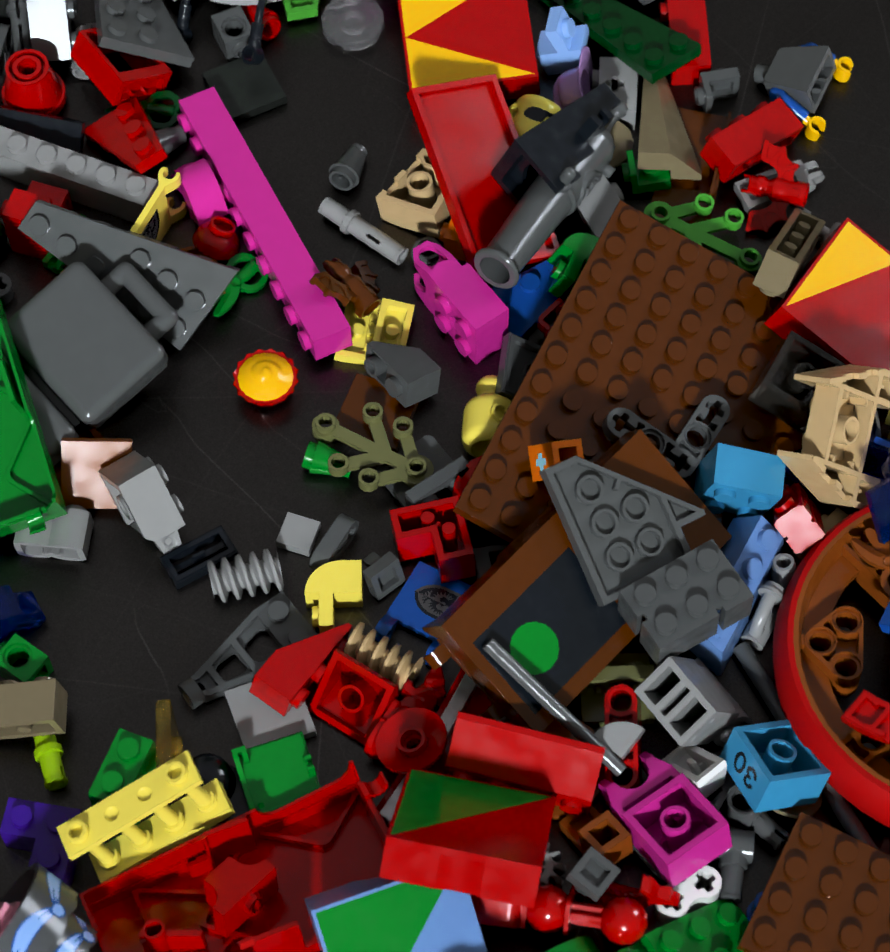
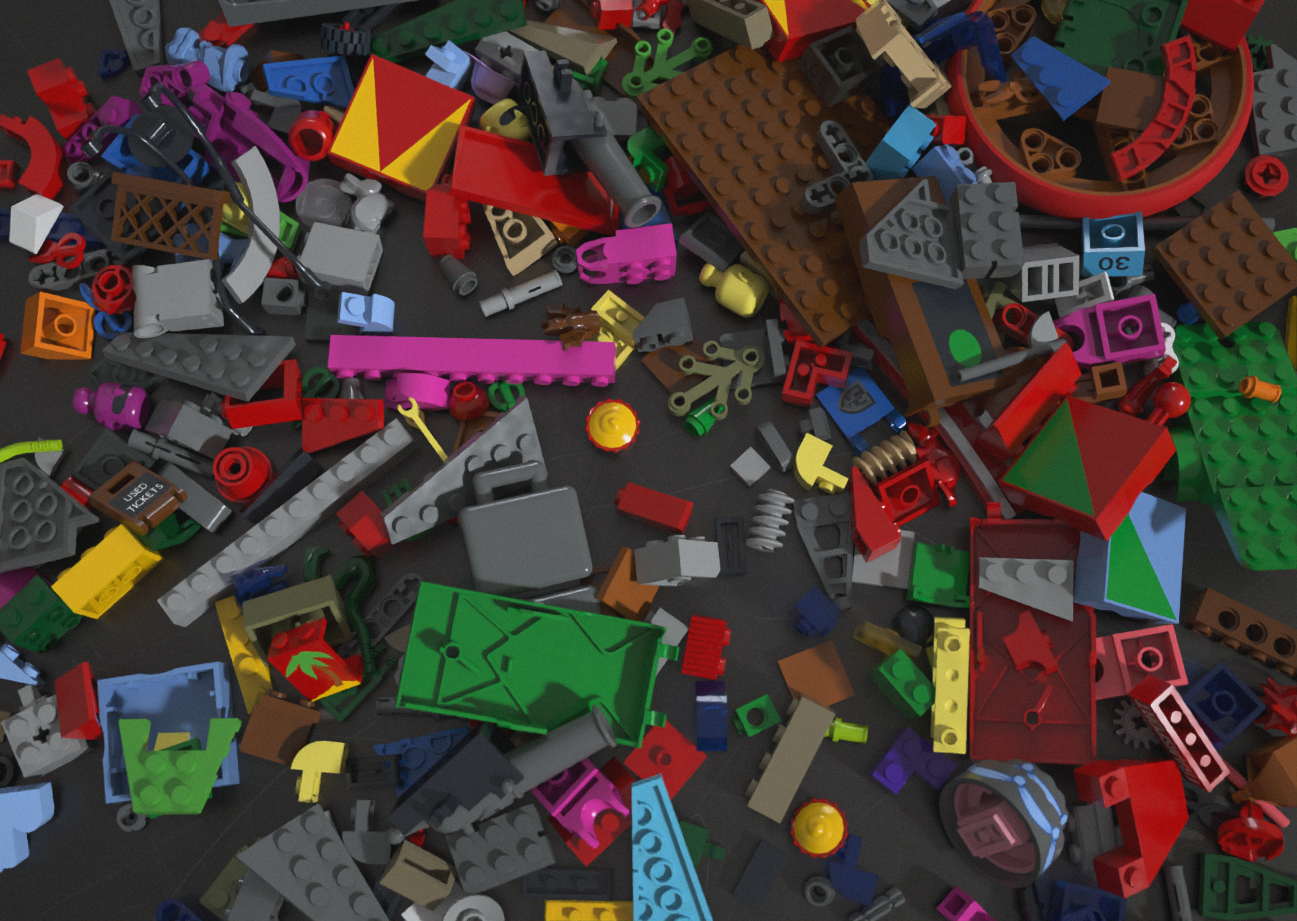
camera: 65 degrees left, 15 degrees up
red dish [375,707,448,774] -> none
orange brick [528,438,584,482] -> none
dark grey tile [566,846,621,903] -> none
none -> light grey brick [295,222,383,296]
none -> light blue brick [337,292,395,336]
none -> light grey animal [340,173,396,234]
none -> red hinge [423,174,472,259]
none -> red slope [614,482,694,536]
none -> red brick [681,614,731,681]
none -> dark orange tile [777,640,855,706]
none -> clear blue brick [788,585,841,638]
none -> light grey wedge [979,558,1073,621]

